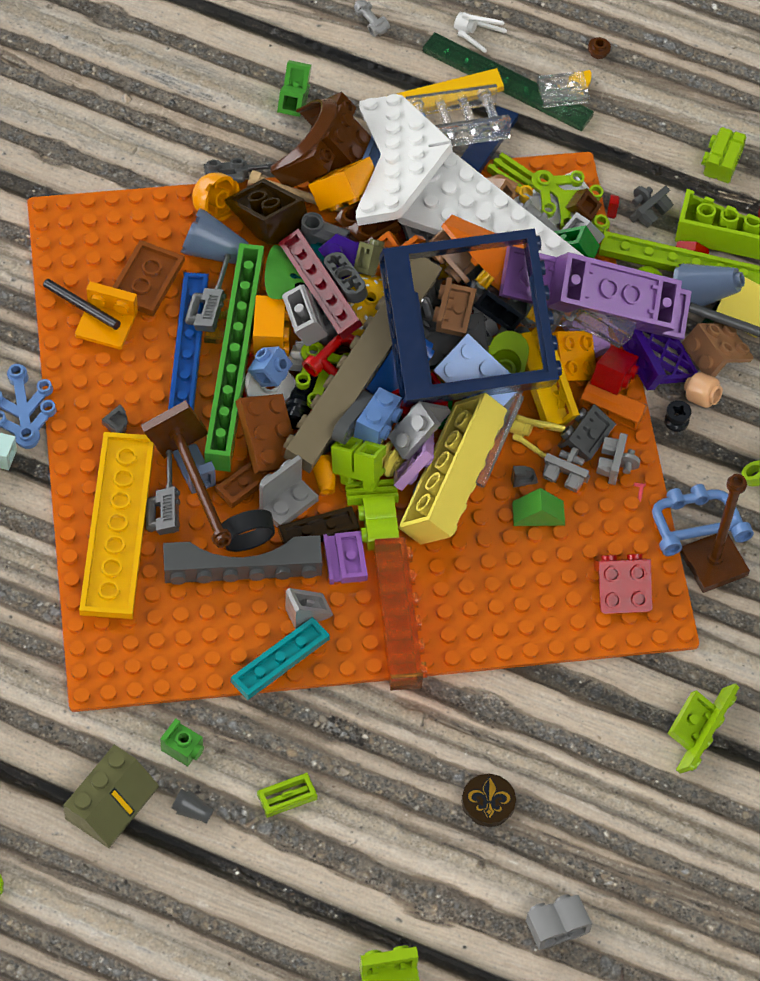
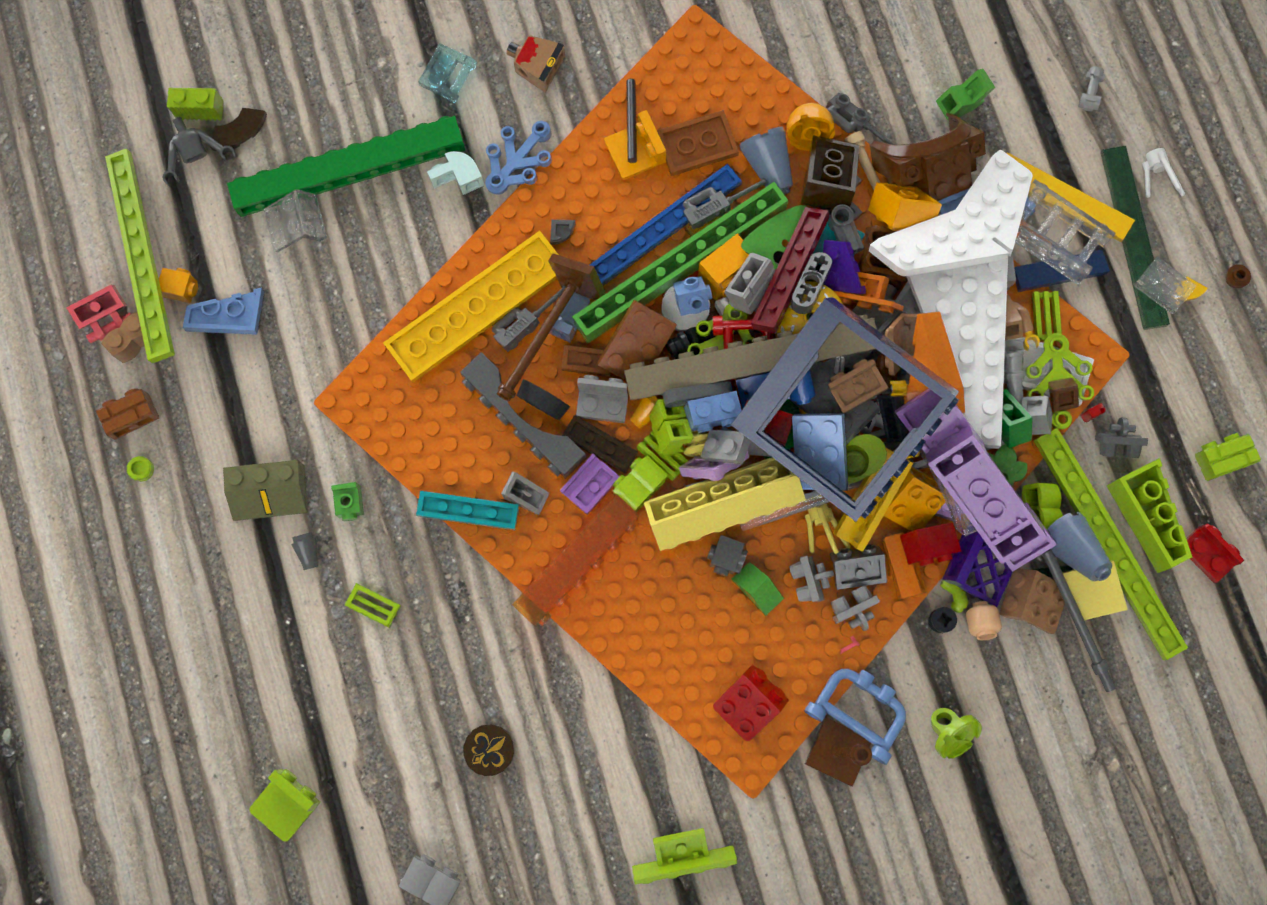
camera: 55 degrees right, 20 degrees up
olive bracket [354,239,387,276] -> none
dark grey tile [511,466,538,487] -> none
red tile [676,241,709,254] -> none
none -> dark grey brick [707,535,748,577]
none -> lime arm [940,580,969,613]

